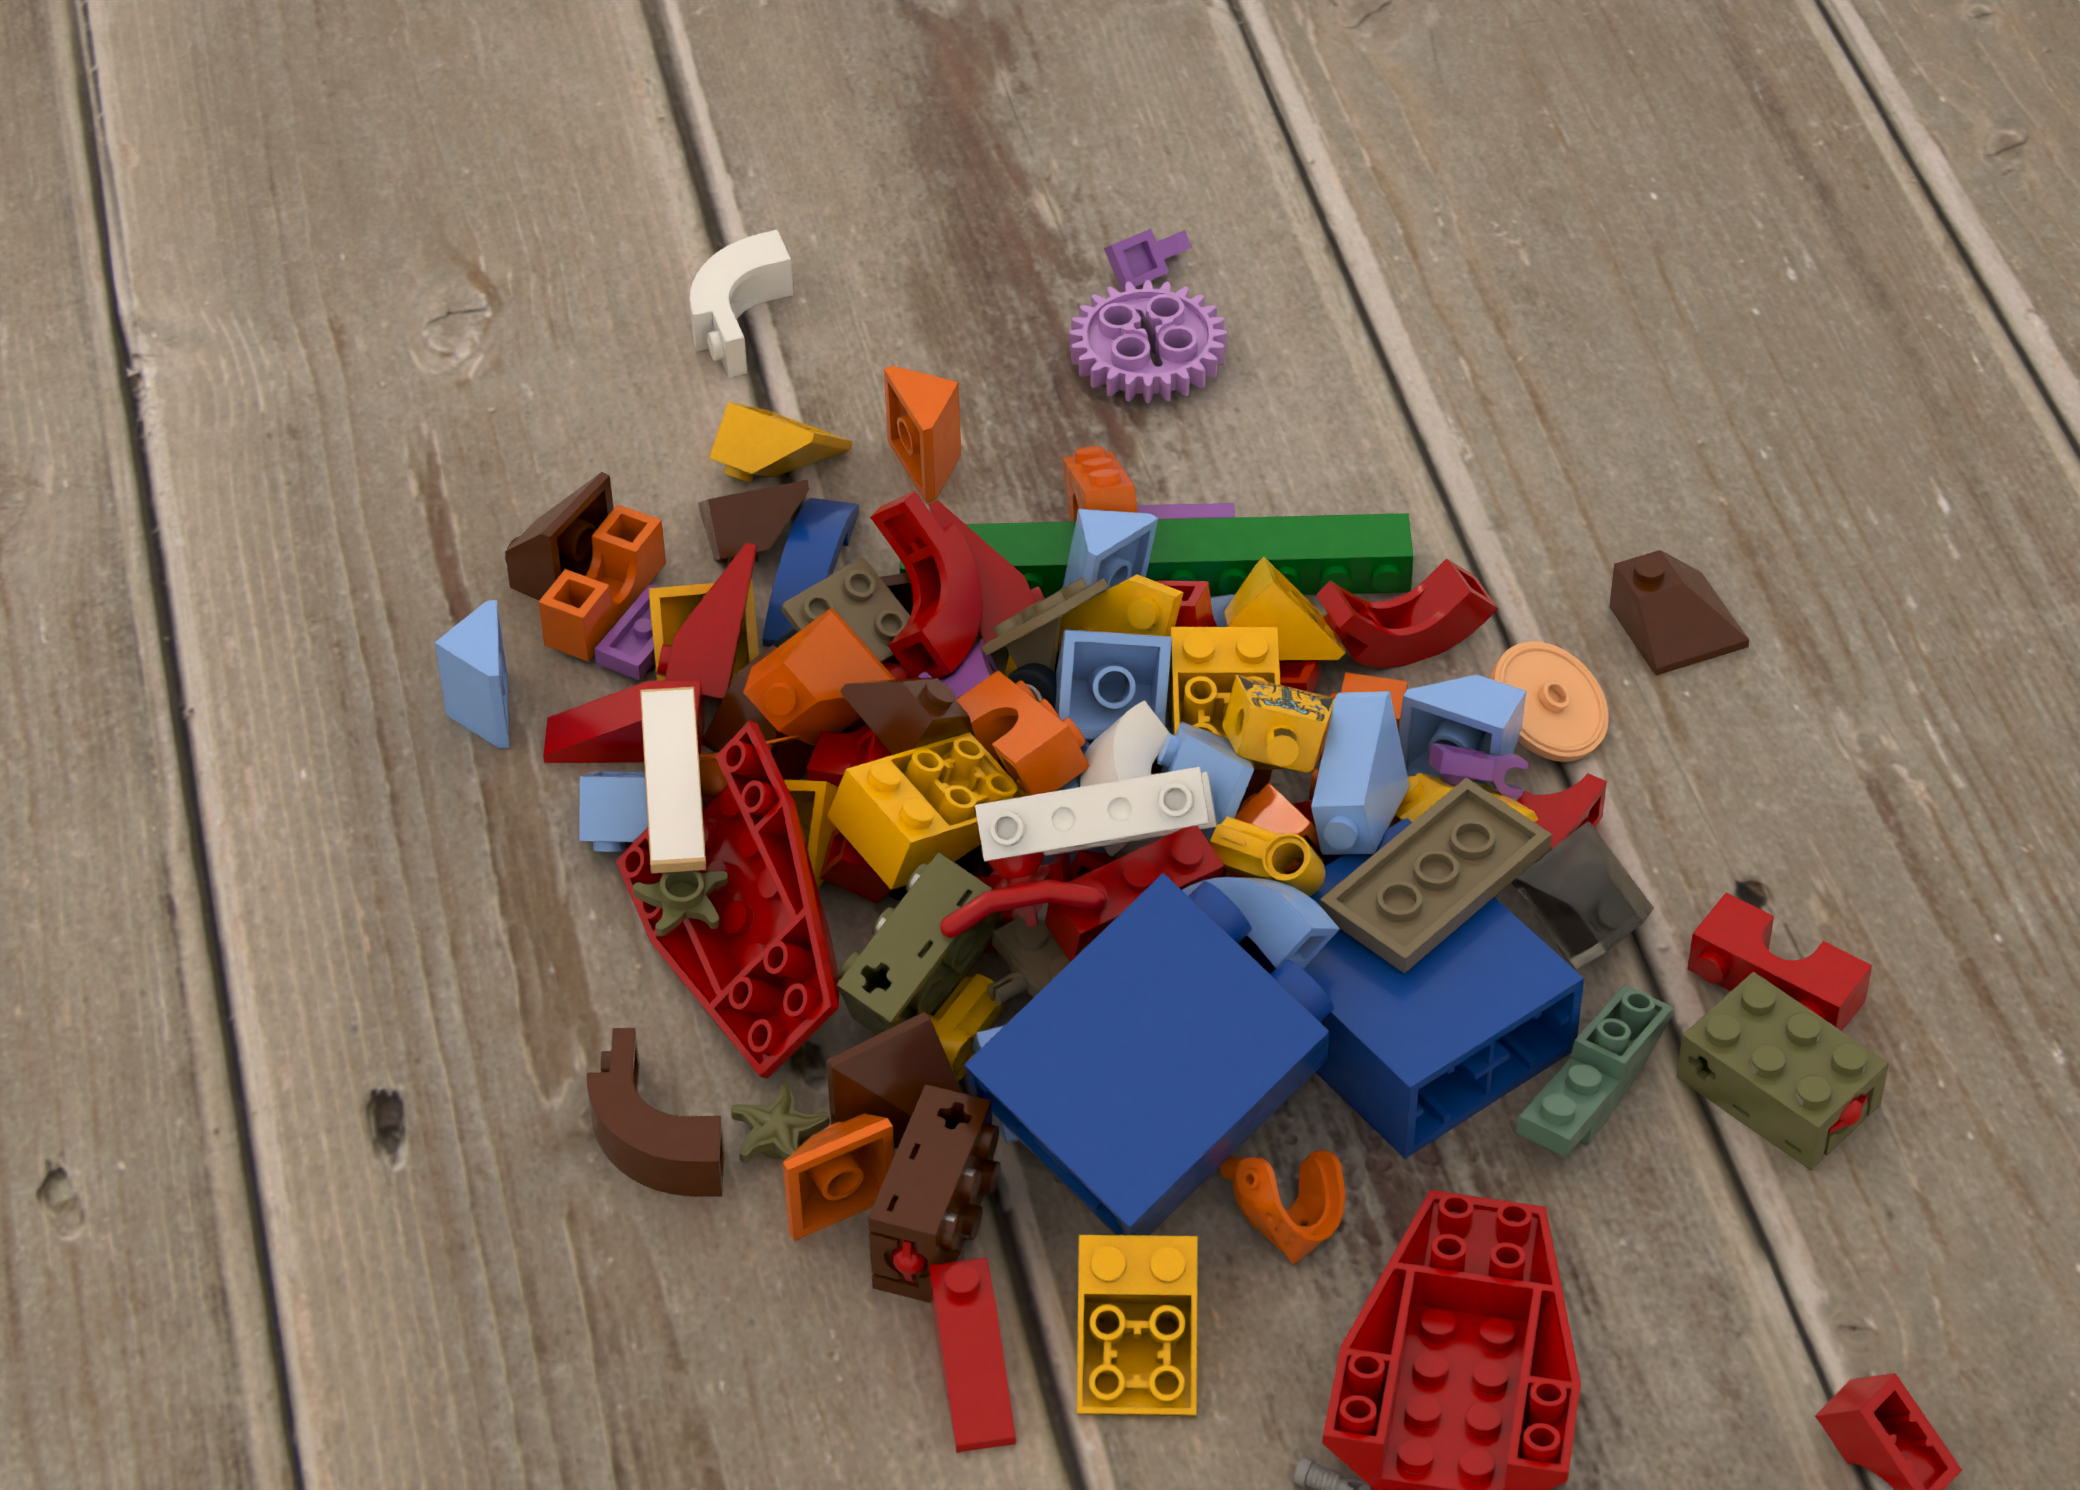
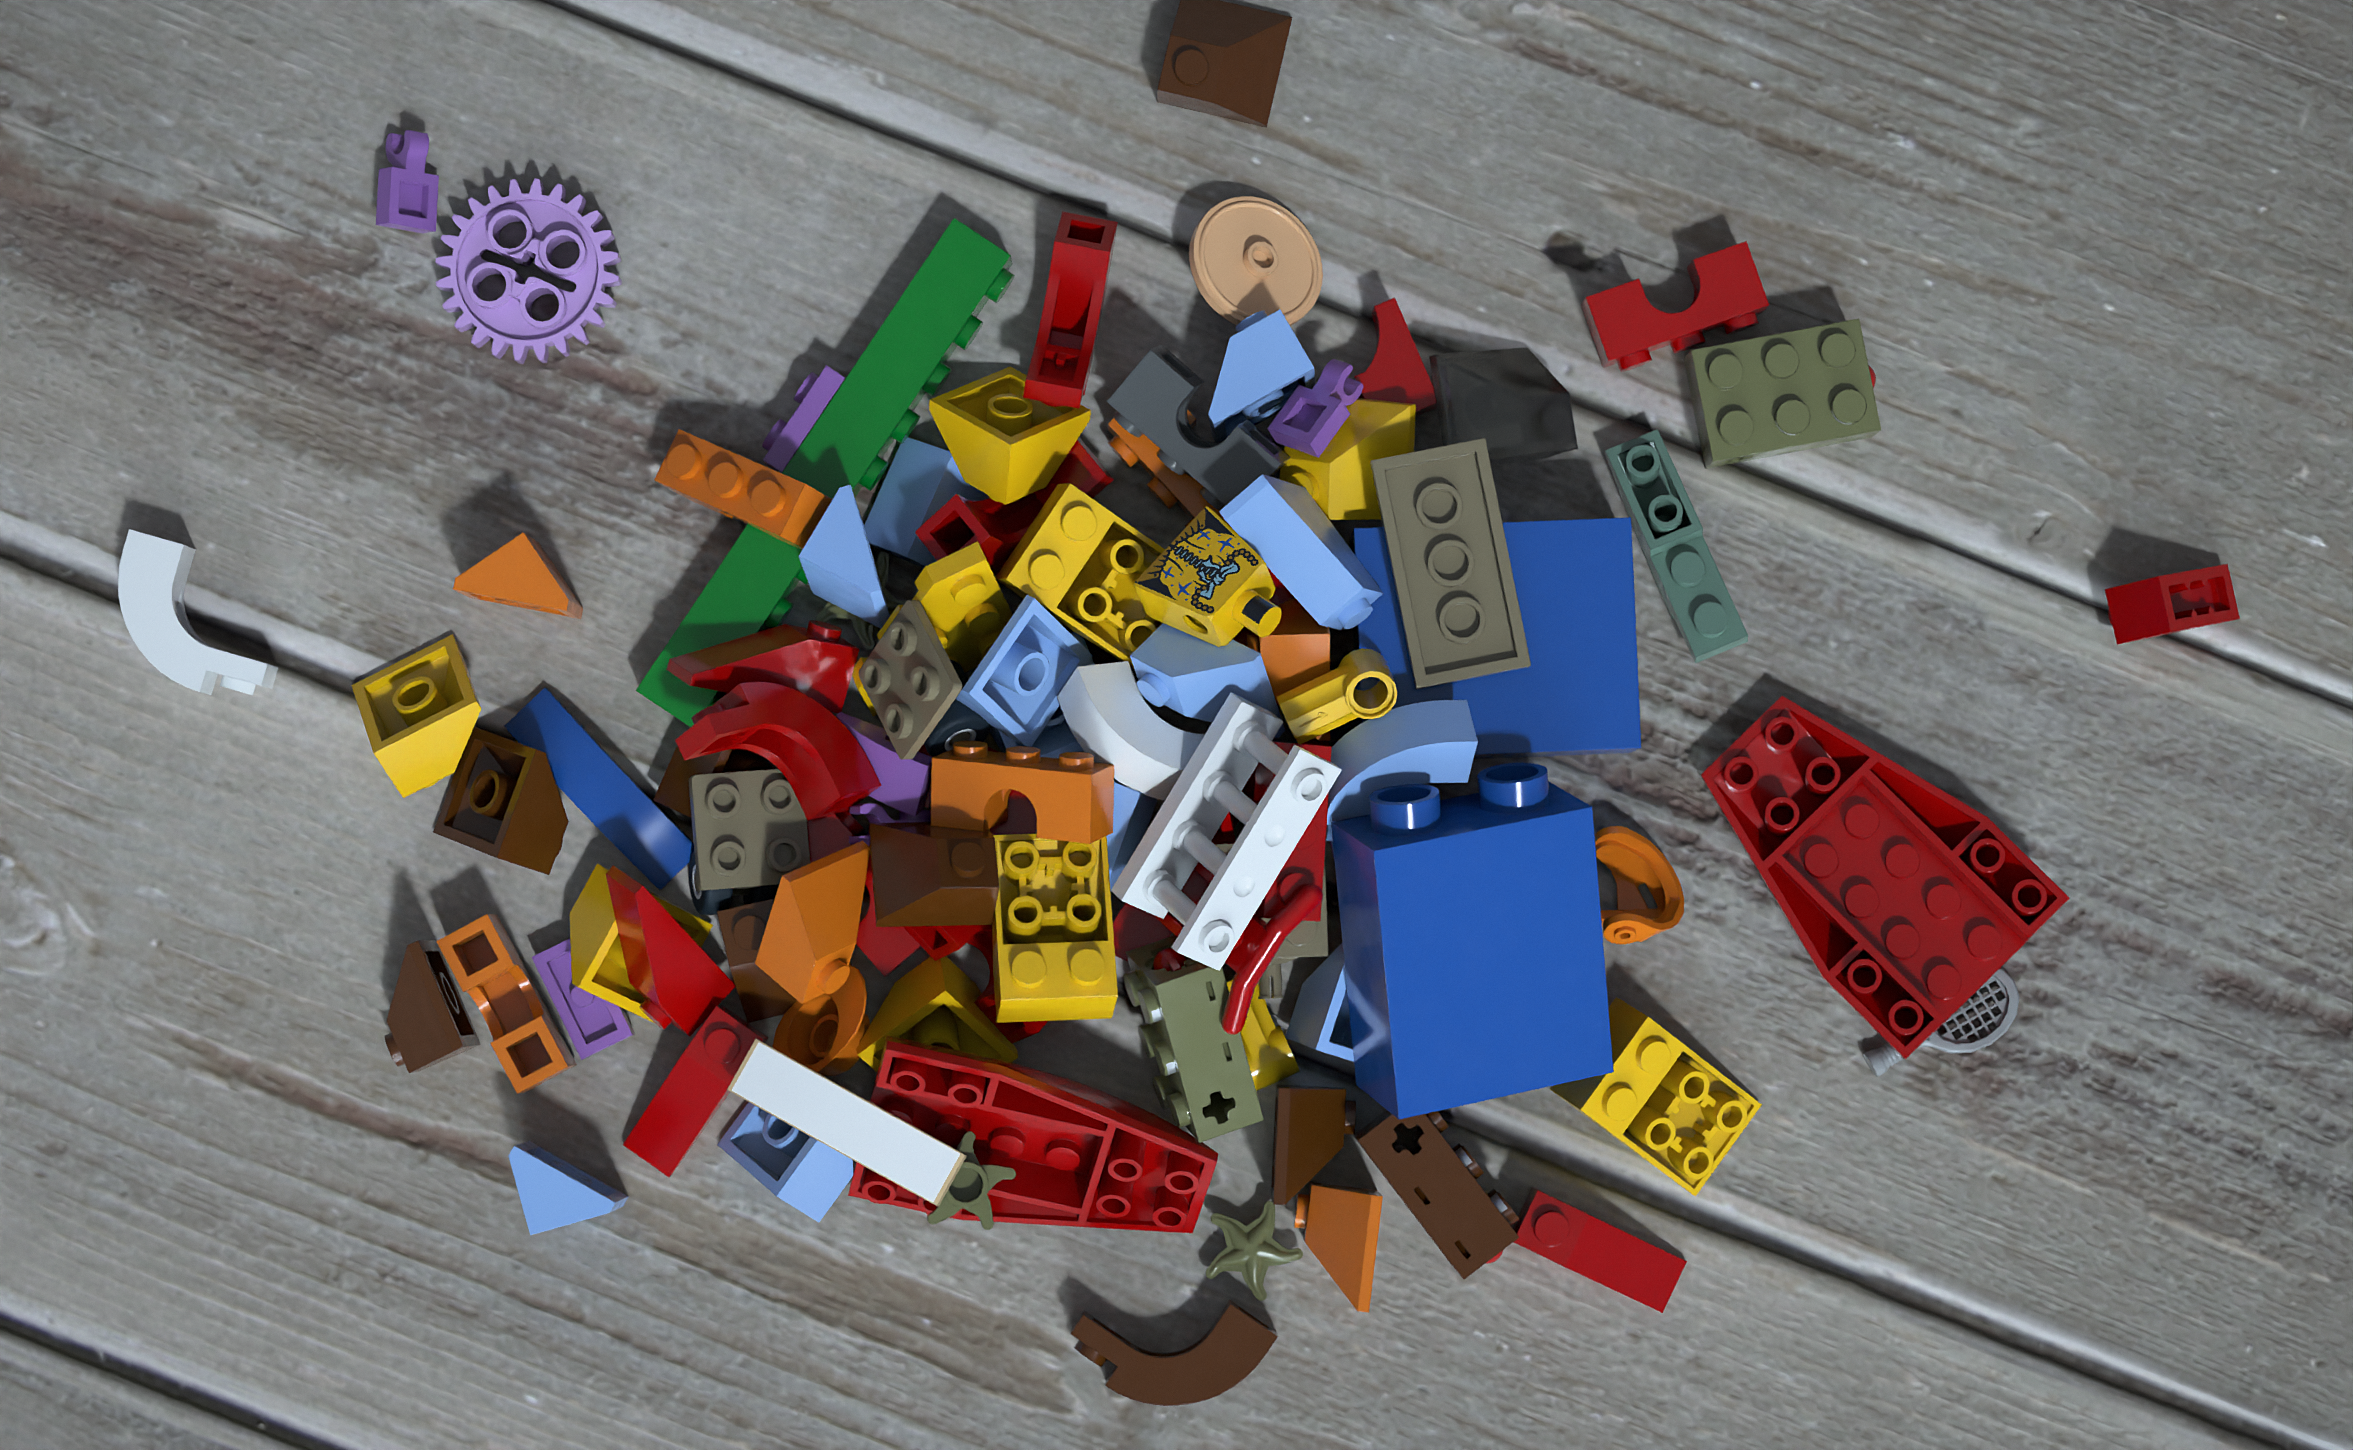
camera: 60 degrees left, 40 degrees up
none -> dark grey arch [1107,344,1290,511]

